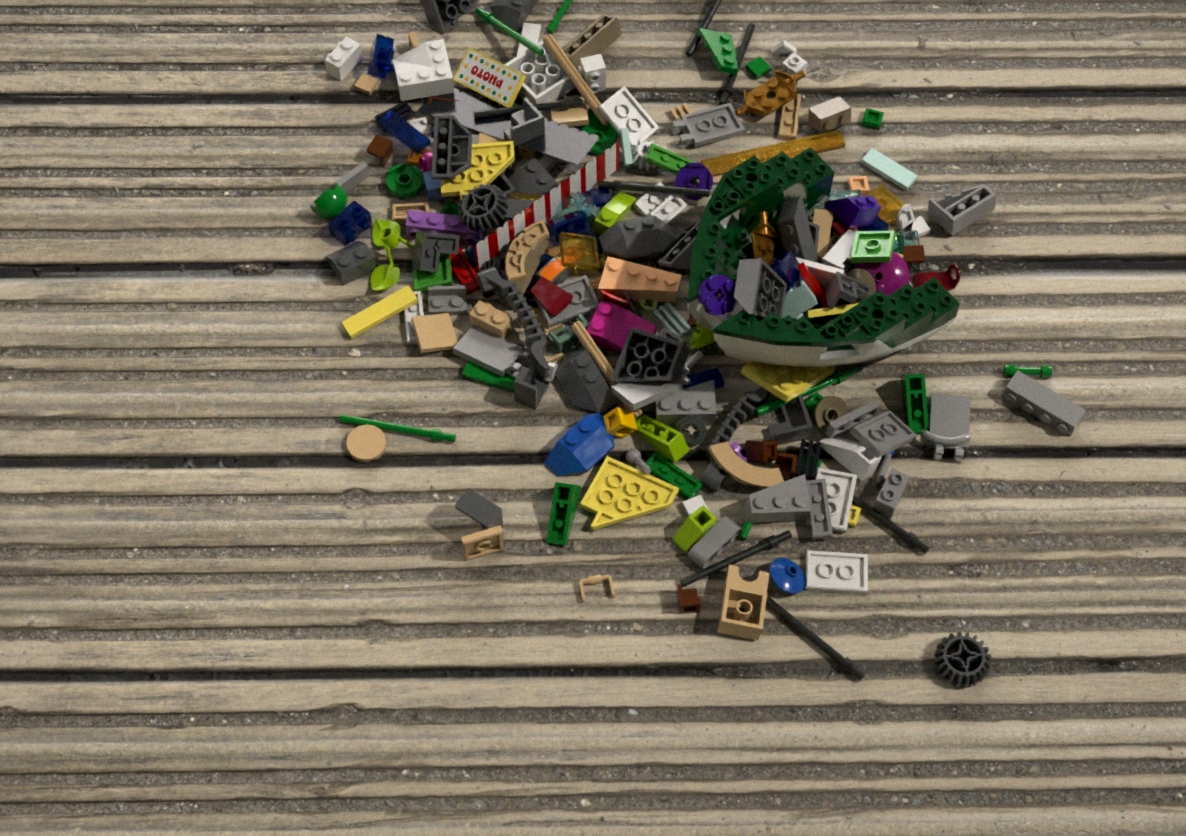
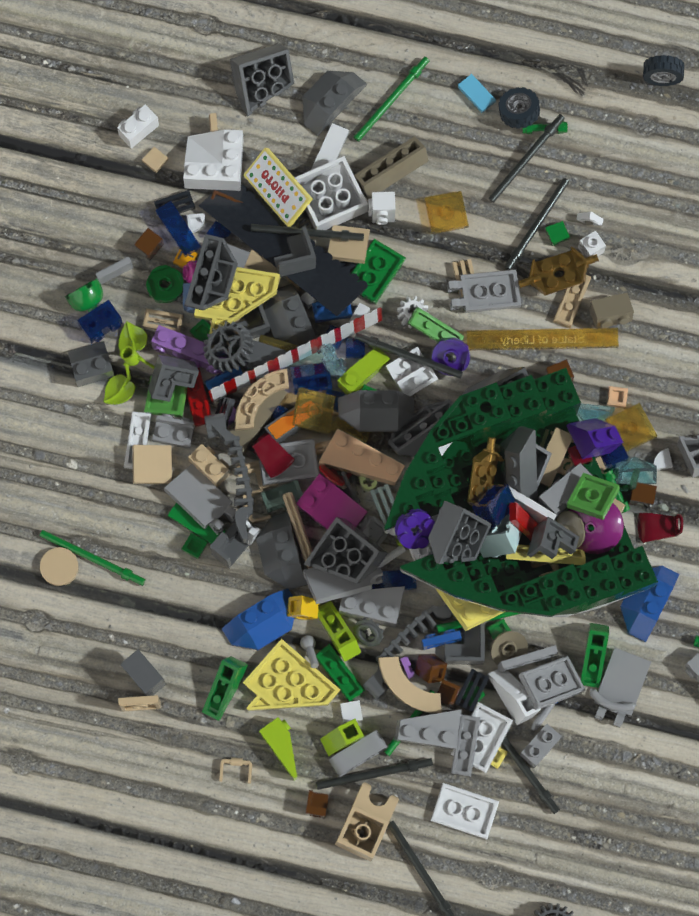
camera: 15 degrees right, 15 degrees up
light yellow tile [342,285,419,339] -> none
clear blue brick [367,34,395,79] -> none
green bar [475,7,544,56] -> none
tan axle [543,34,609,125] -> none
white tile [597,86,659,150] -> none
light aqua tile [620,128,633,168] -> none
green wing [697,28,738,75] -> none
blue dish [769,558,806,594] -> none
green tile [861,108,884,130] -> none
light aqua tile [861,148,918,191] -> none
white tile [896,204,915,230] -> none
none -> green tile [181,533,208,560]
none -> lime slope [259,717,297,781]
none -> blue plate [312,302,352,323]
none -> blue plate [421,629,462,650]
none -> clear yellow plate [425,191,469,234]
none -> blue wedge [620,566,679,643]

